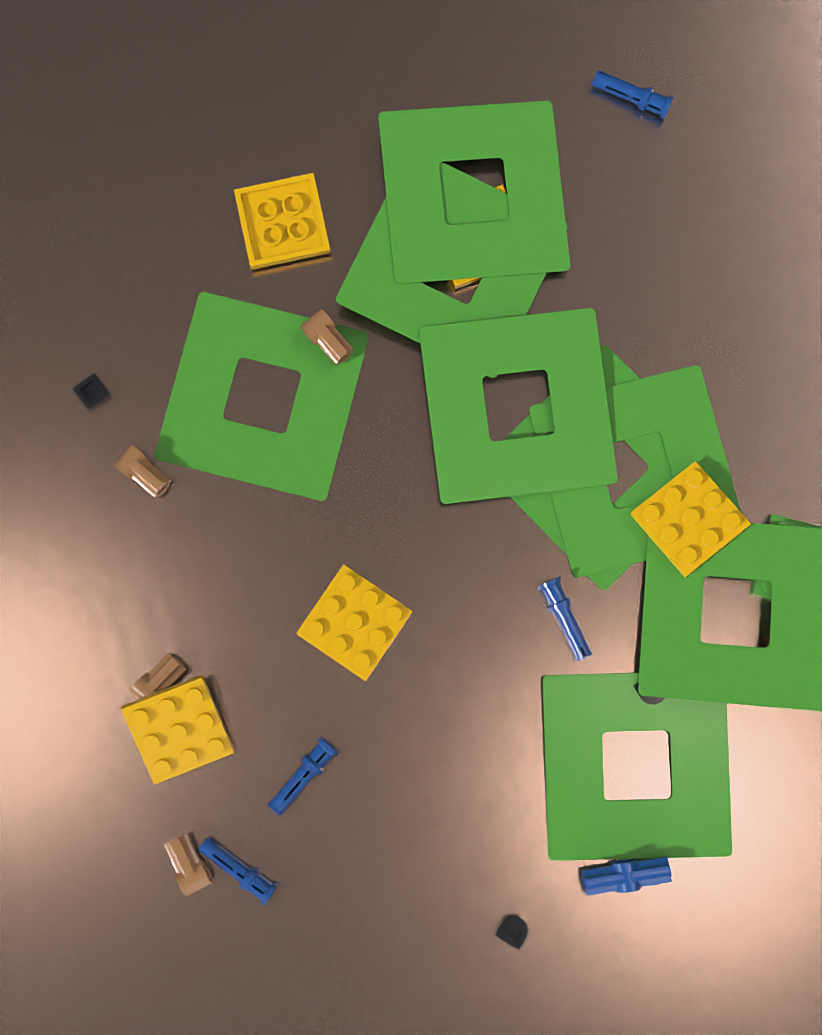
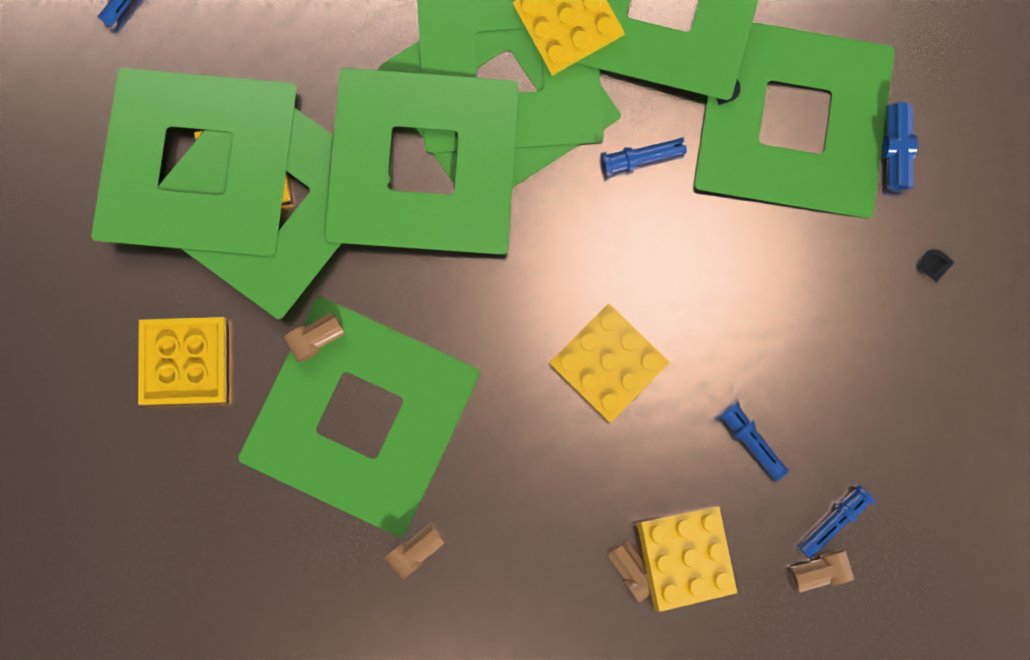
camera: 75 degrees left, 0 degrees up
black tile [72,373,112,412] -> none

